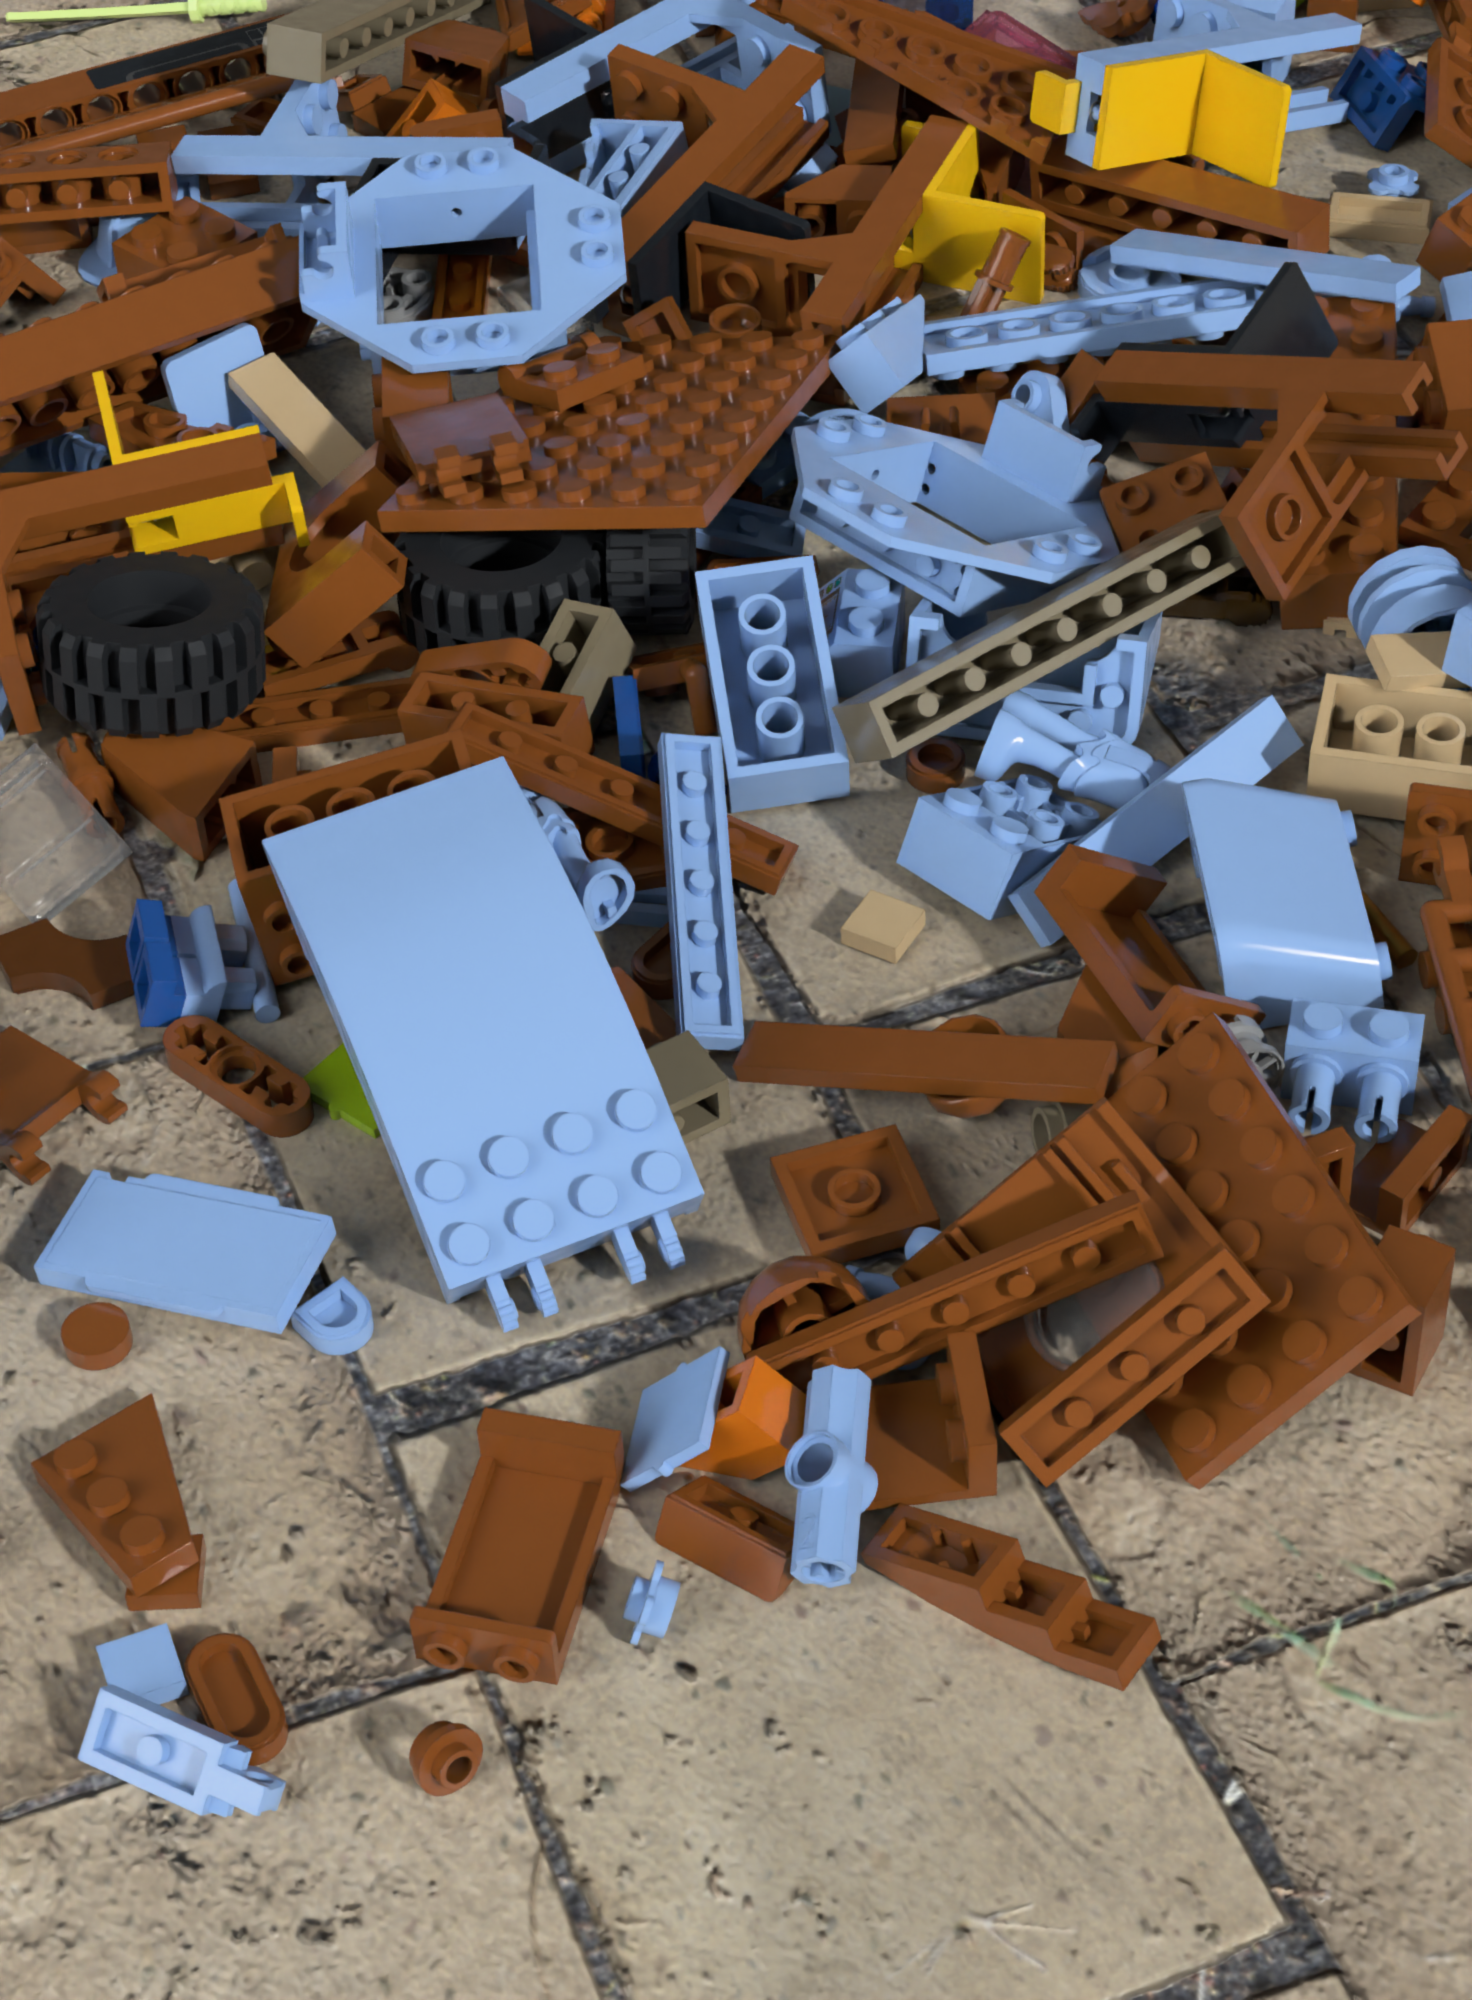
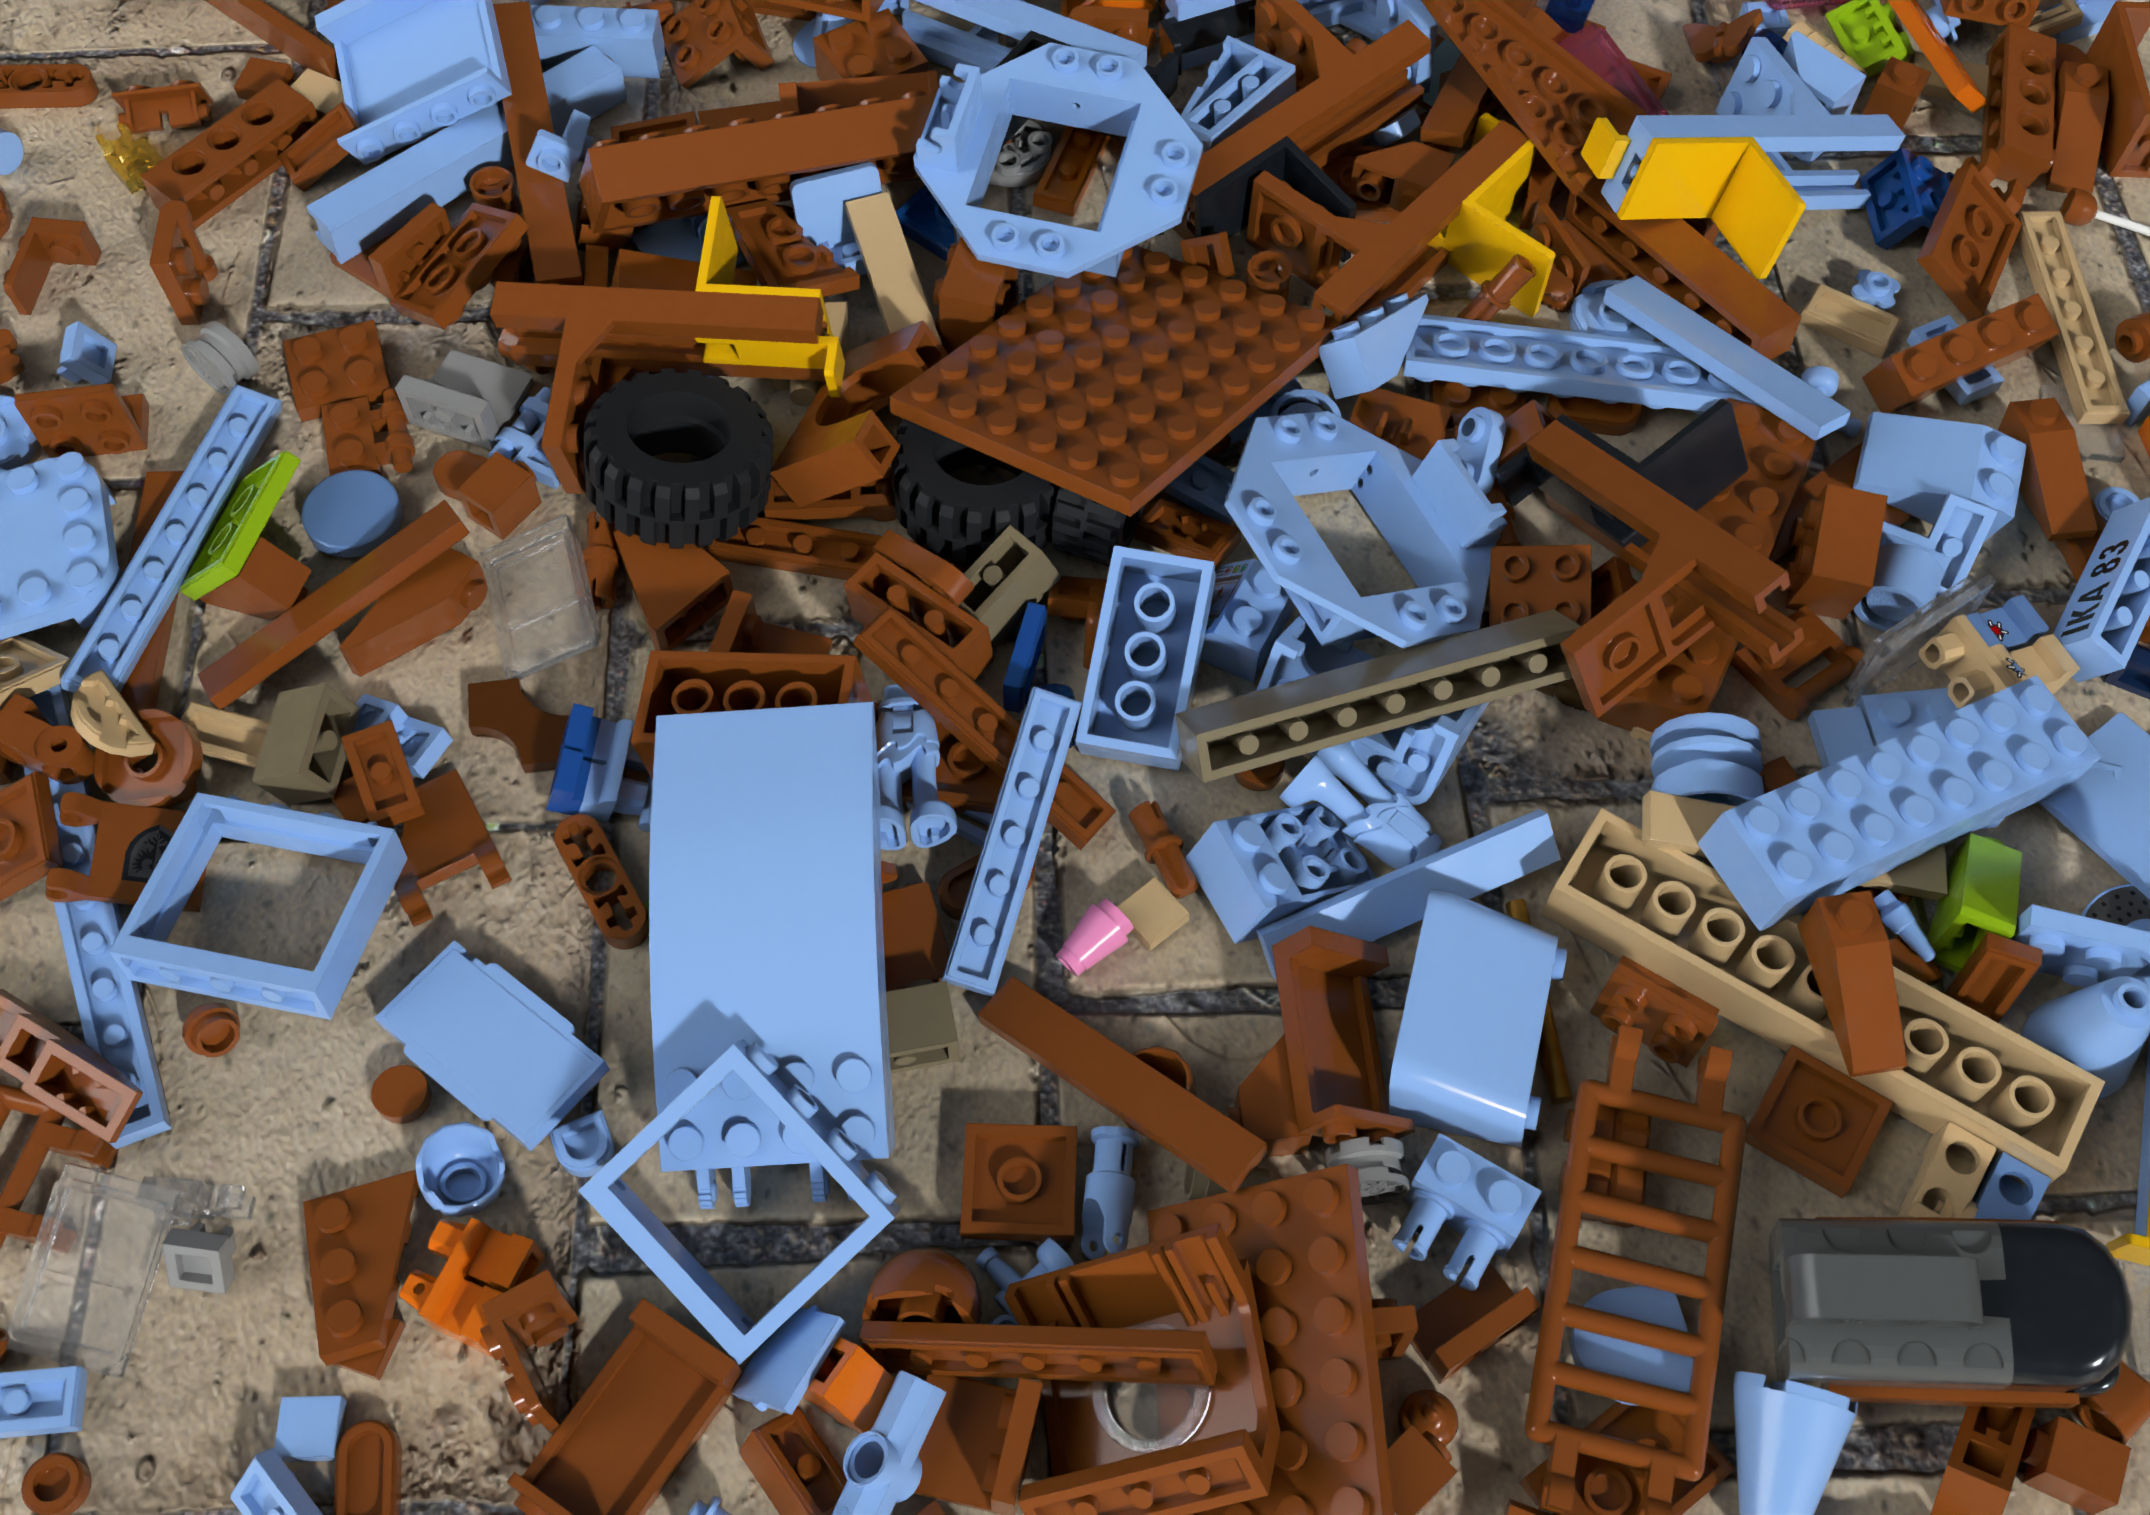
camera: 15 degrees right, 15 degrees up
dark orange tile [389,392,532,499] -> none
dark orange plate [497,331,646,412] -> none
none -> orange hips [399,1217,545,1357]
none -> light blue hair [416,1122,506,1218]
none -> dark orange bracket [480,1269,579,1435]
none -> light blue window [578,1039,901,1365]
none -> blue tile [896,185,955,262]
none -> bright pink cone [1055,898,1134,977]
none -> light blue piece [1081,1126,1140,1260]
none -> dark orange axle [1128,801,1198,899]

